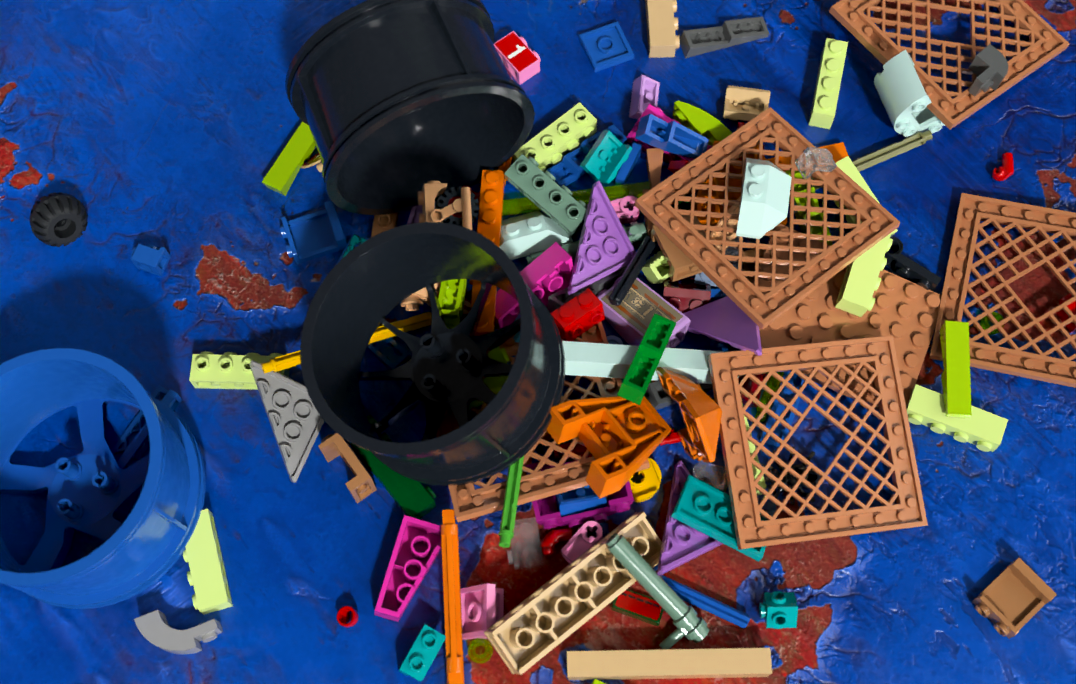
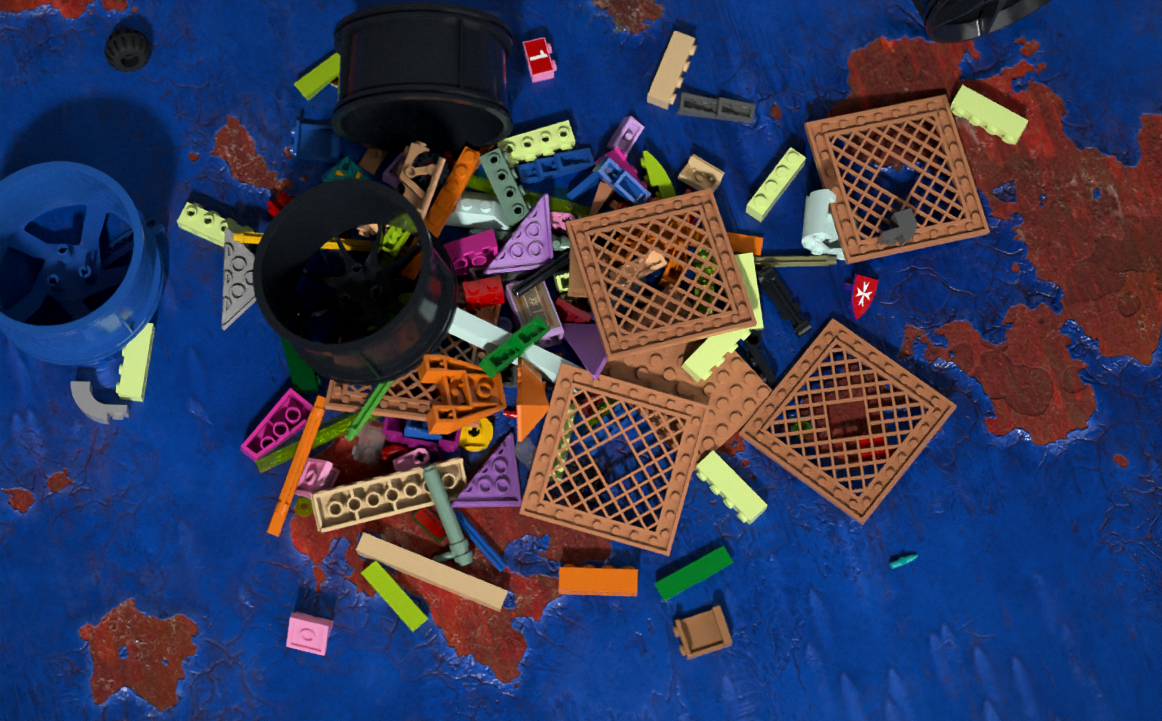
camera: 20 degrees right, 5 degrees up
blue brick [131,244,171,276] -> none
medium nougat panel [318,433,377,504] -> none
red hinge [337,606,359,627] -> none
teal bracket [398,624,446,682] -> none
blue tile [578,21,634,73] -> none
teal bracket [580,130,633,184] -> none
teal tile [671,474,768,562] -> none
light aqua wedge [736,158,792,239] -> none
teal brick [759,591,798,629] -> none
clear bracket [795,147,837,179] -> none
lime slope [939,320,972,418] -> none
red arm [992,153,1014,181] -> none
none -> clear neon green piece [255,413,381,473]
none -> red bracket [266,191,293,218]
none -> orange brick [559,564,638,597]
none -> green slope [654,546,734,602]
none -> black piece [756,264,812,338]
none -> red shield [844,274,879,320]

